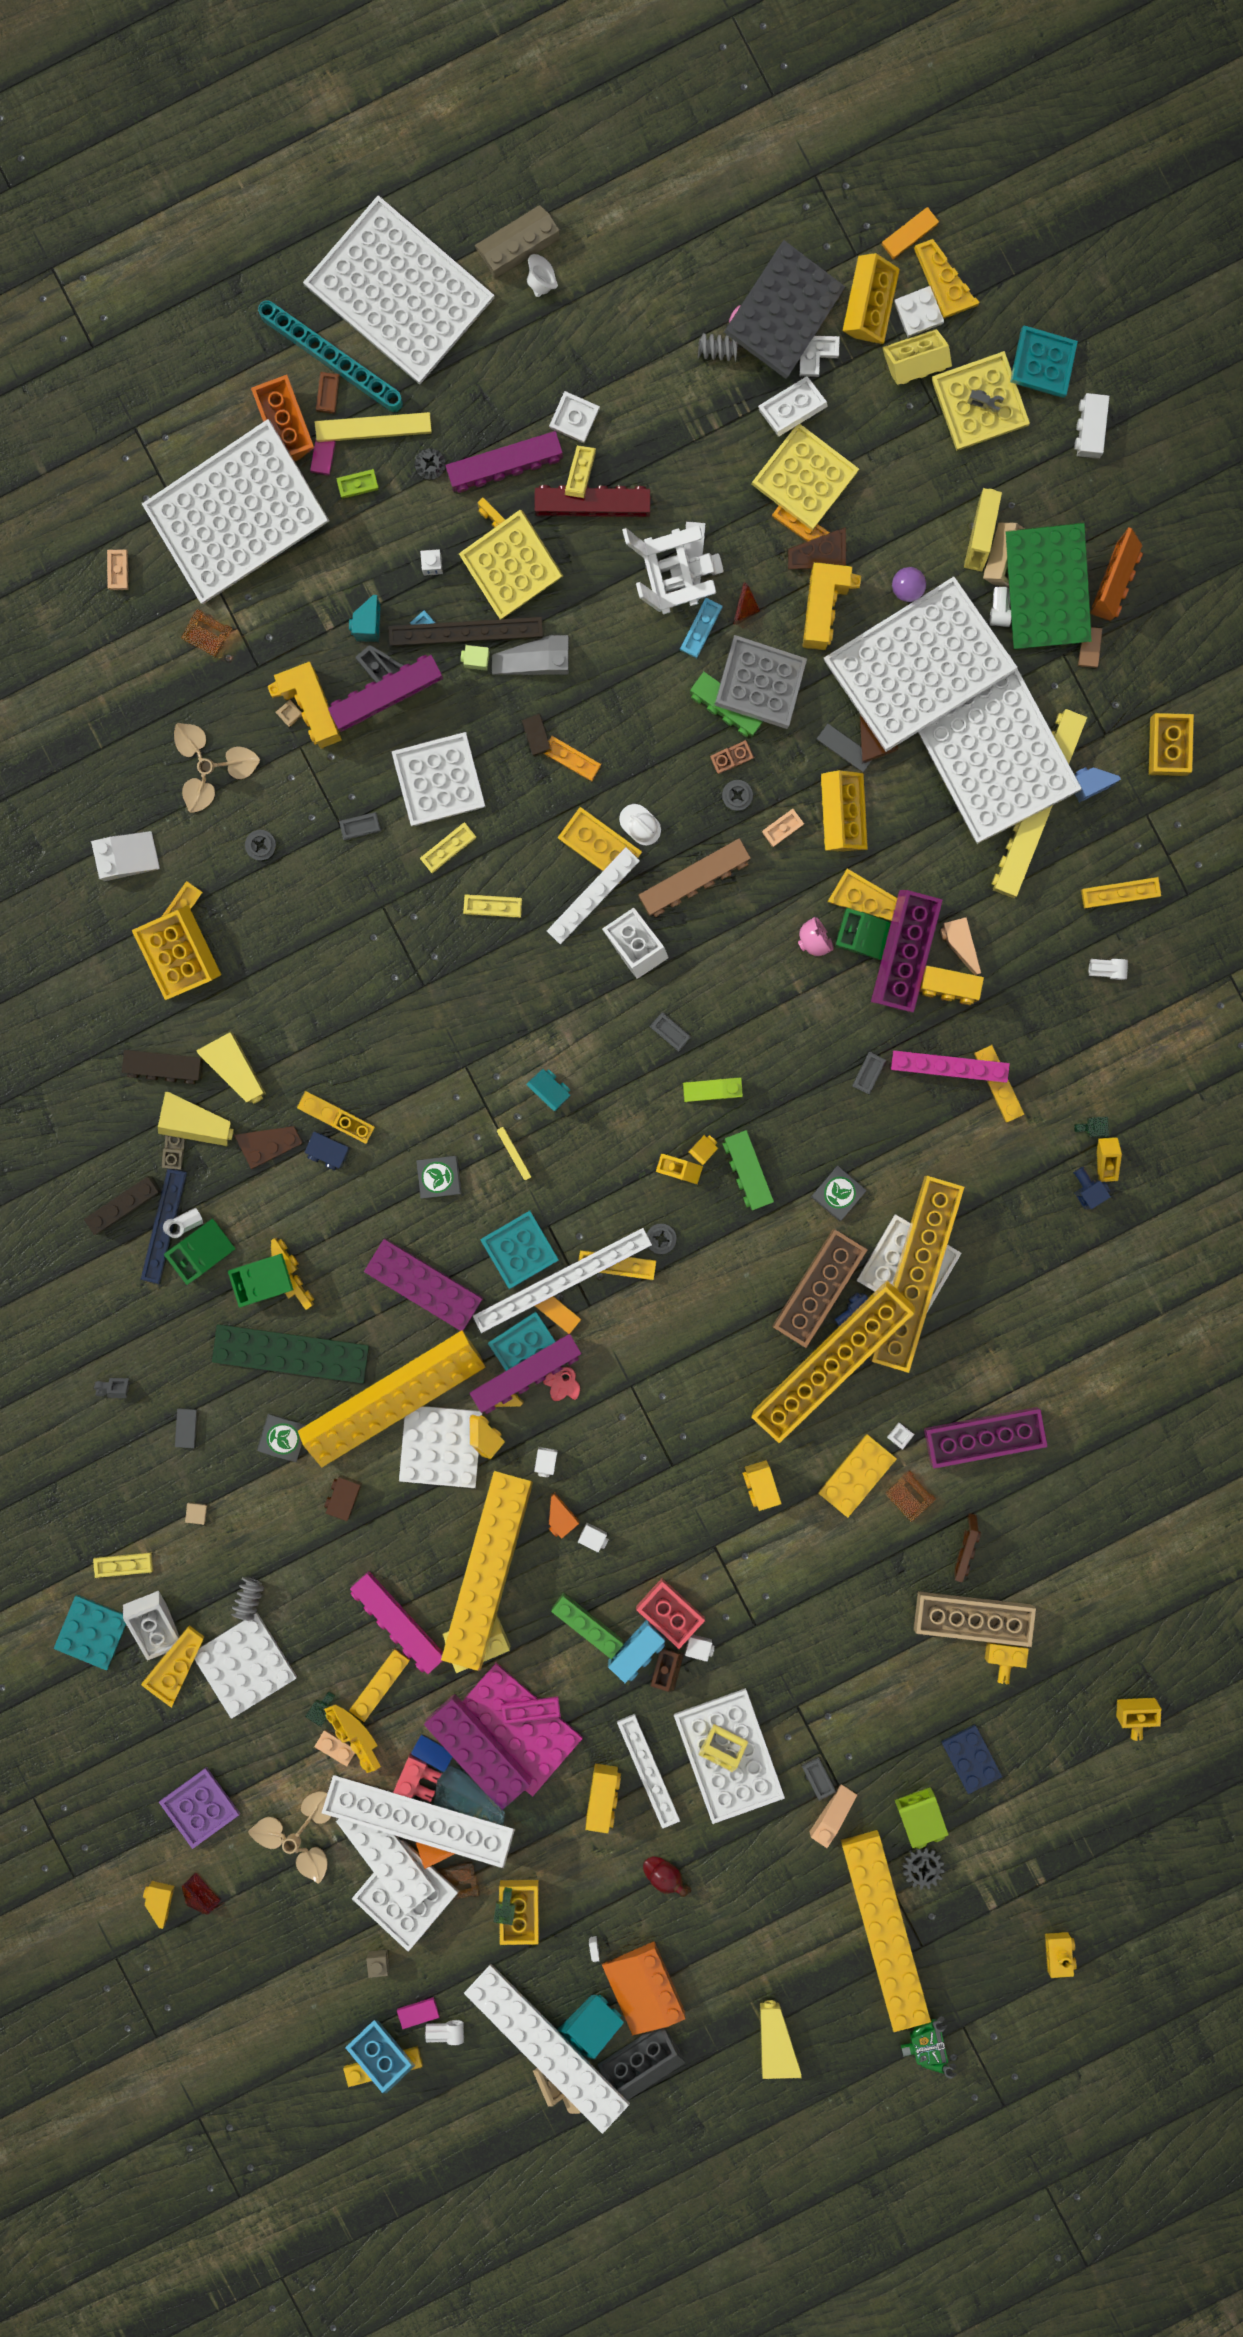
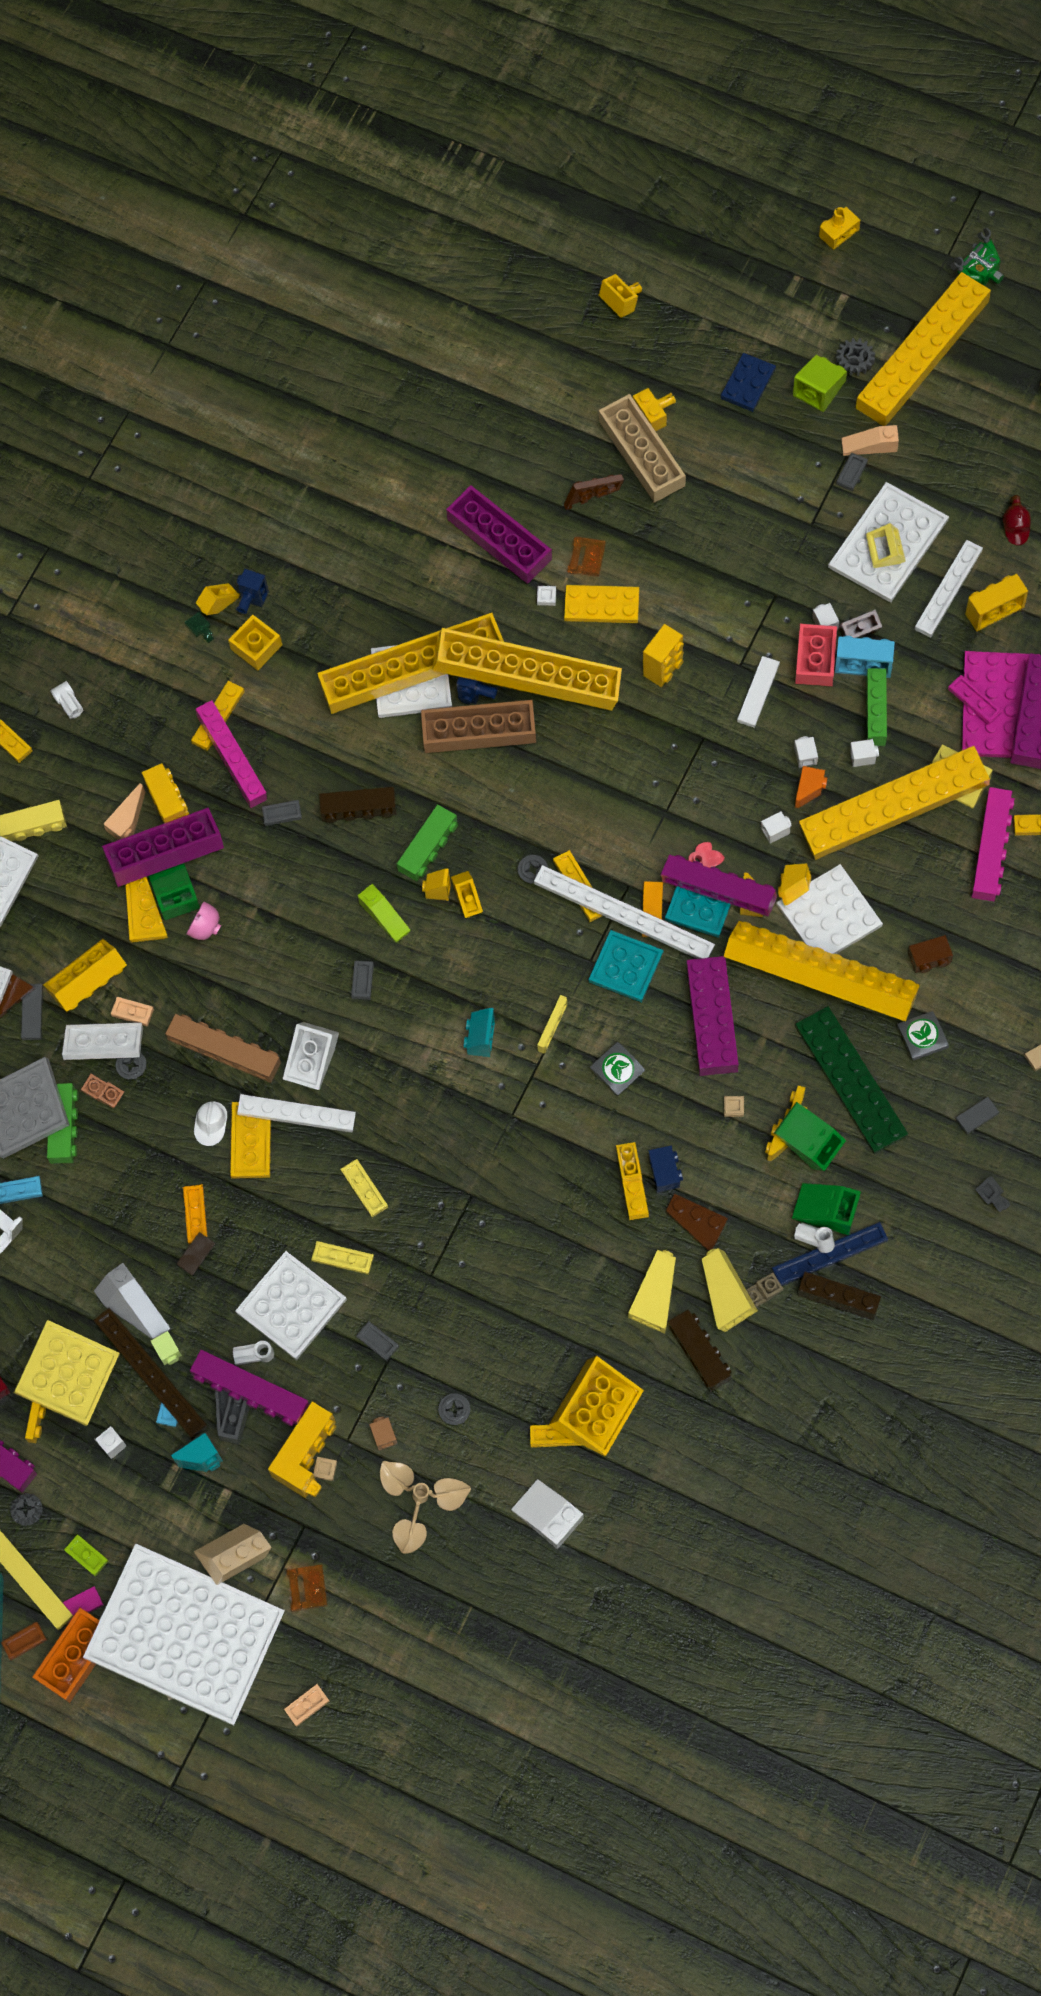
camera: 120 degrees left, 20 degrees down
slope [811,1166,867,1222] -> none
none -> white plate [62,1023,143,1060]
none -> tan slope [194,1524,272,1585]
none -> yellow brick [228,615,282,670]
none -> white piece [233,1341,274,1365]
none -> dark brown brick [319,787,397,823]
none -> medium nougat brick [369,1417,398,1450]
none -> tan tile [724,1096,744,1117]
none -> white tile [737,656,780,728]
none -> white brick [850,739,879,767]

